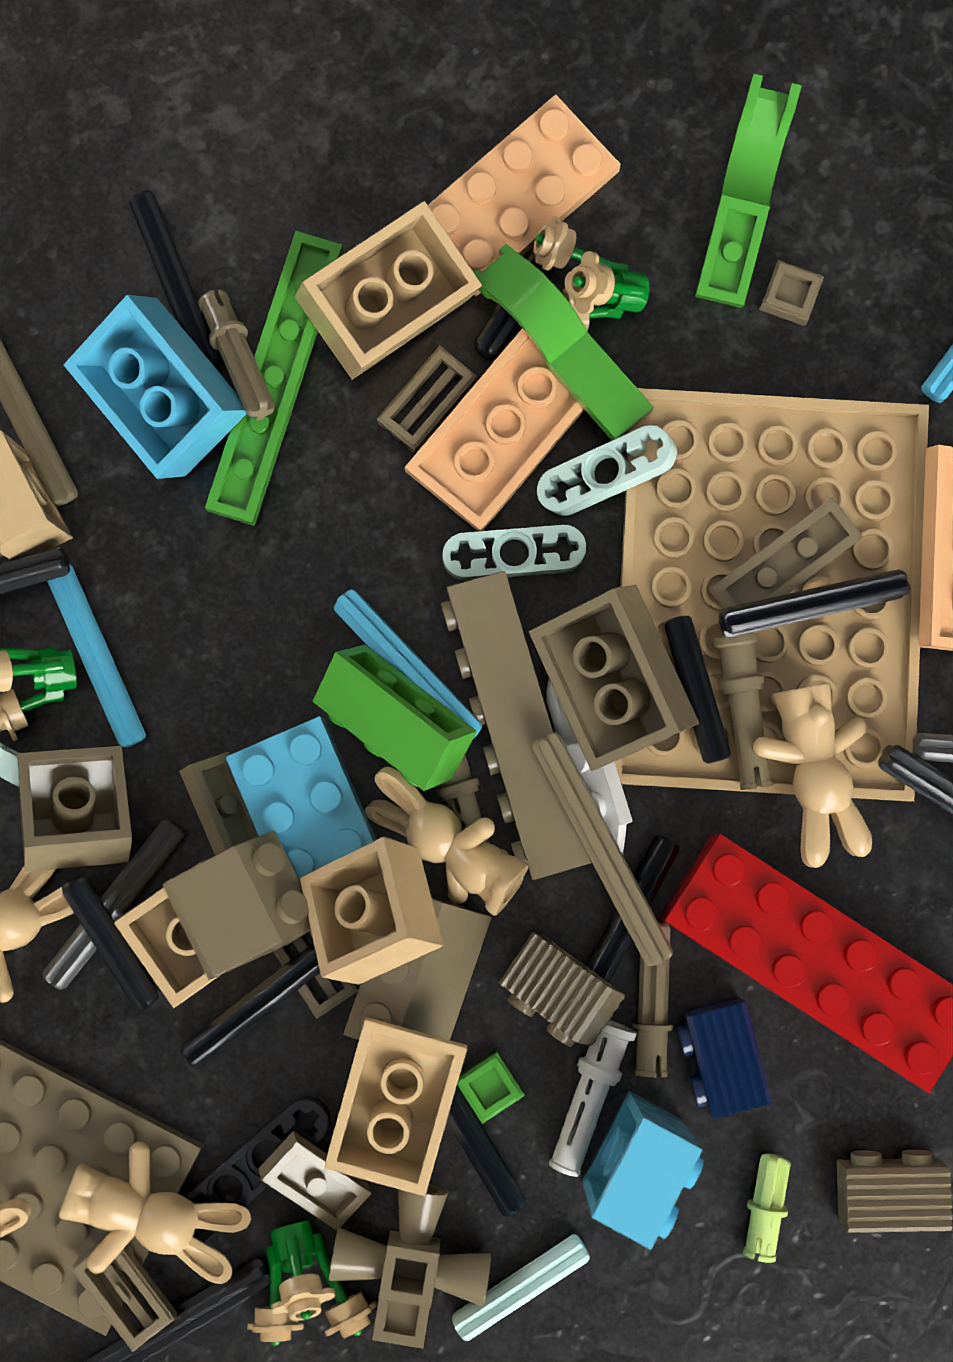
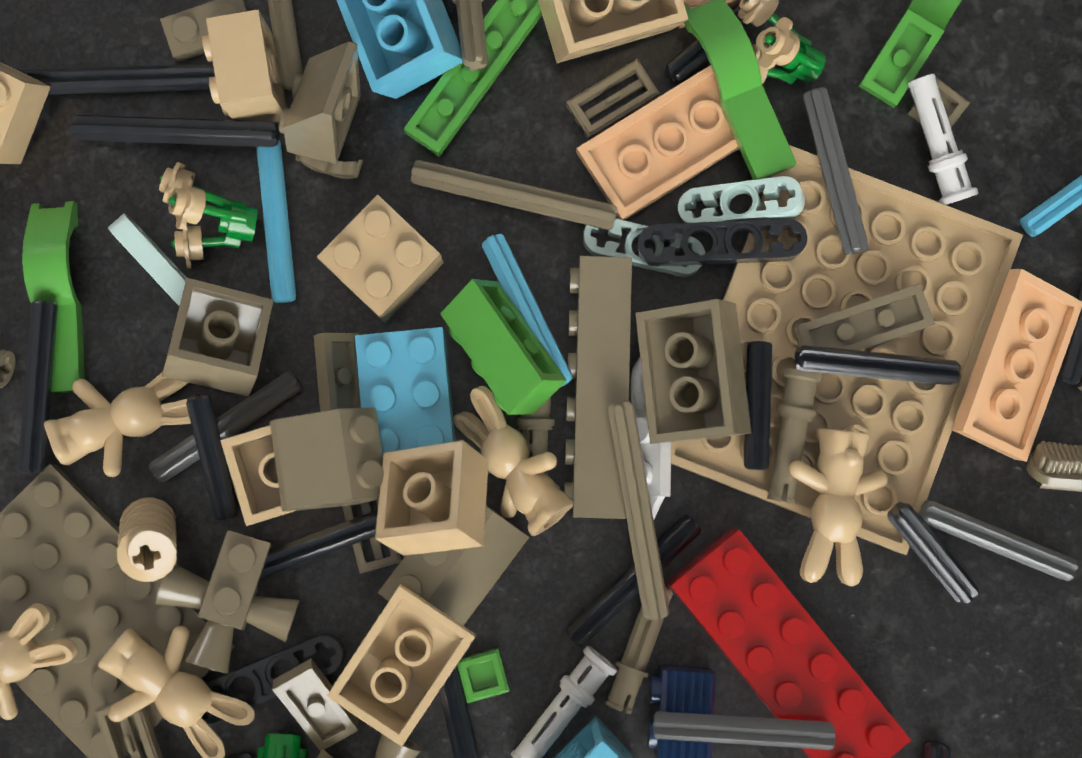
camera: 10 degrees right, 0 degrees up
dark tan brick [499,932,625,1047] -> none
none -> tan piece [117,497,176,581]
none -> dark tan brick [156,530,299,674]
none -> dark tan slope [279,41,361,164]
none -> dark tan piece [295,154,363,179]
none -> tan brick [317,195,444,323]
none -> dark tan axle [411,160,617,230]
none -> black beam [637,219,808,267]
none -> dark grey axle [653,712,836,750]
none -> dark grey axle [803,87,869,254]
none -> white pin [907,74,979,205]

